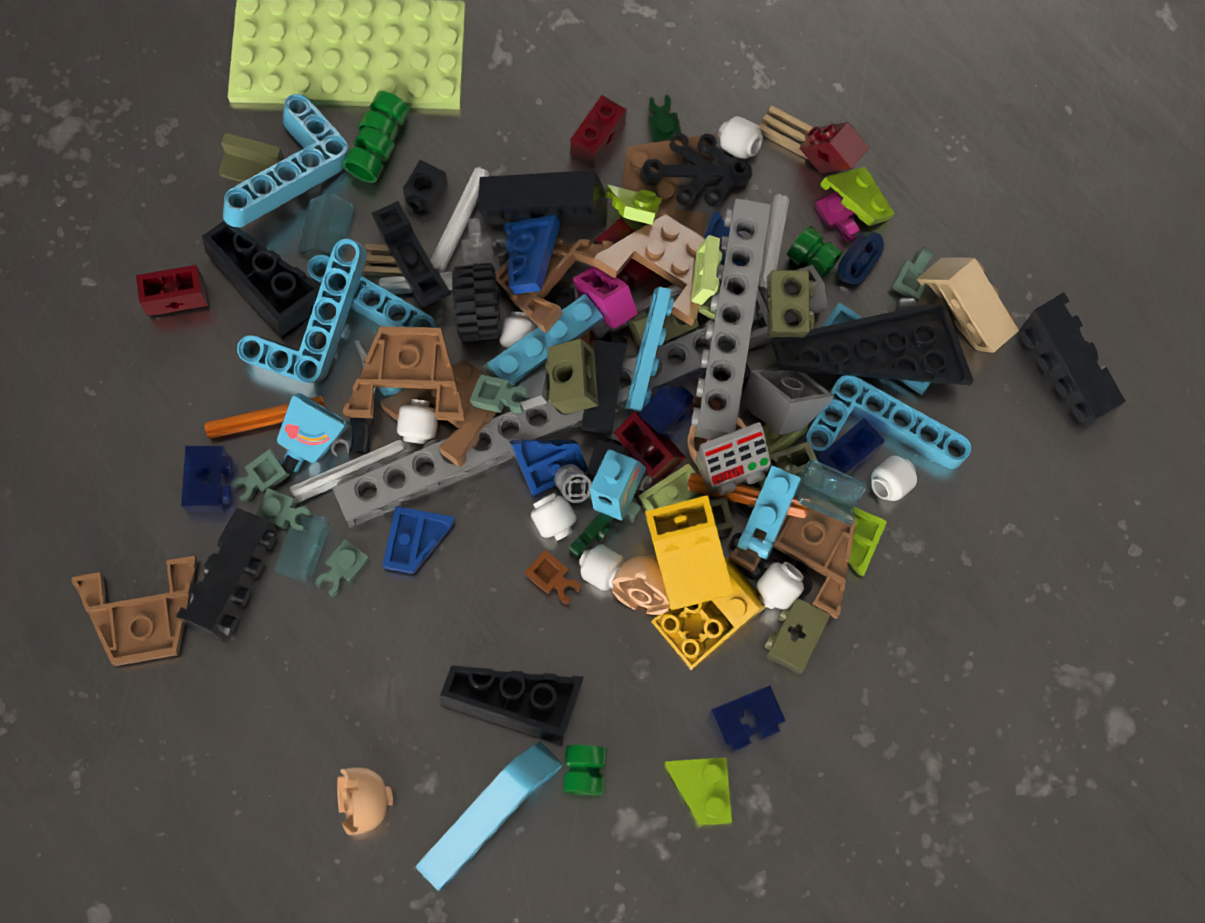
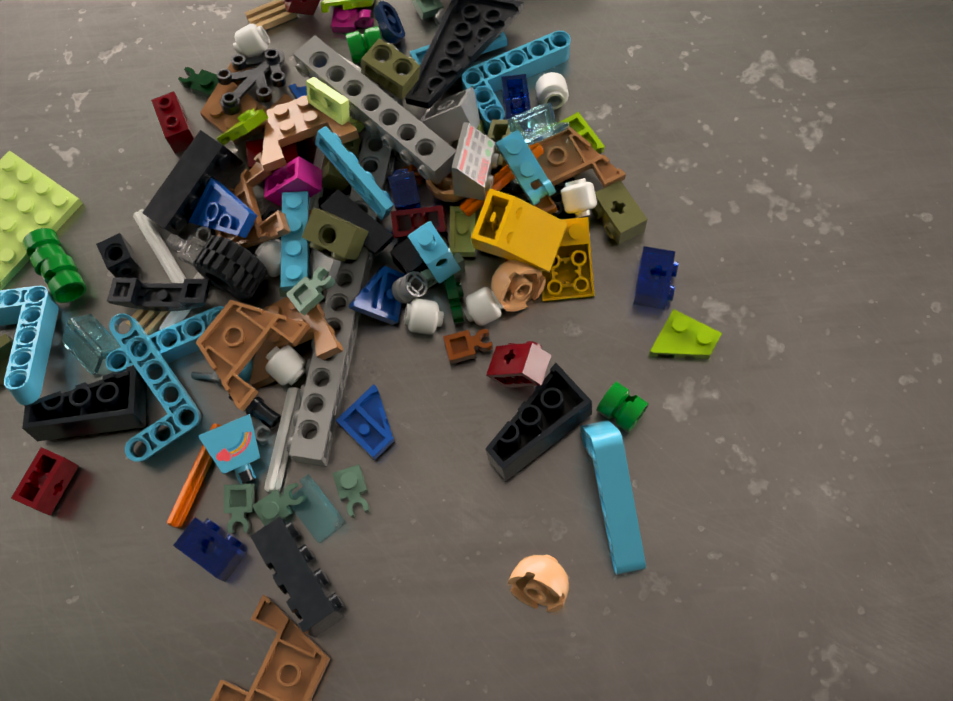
camera: 45 degrees left, 5 degrees down
none -> dark red brick [486,341,551,387]

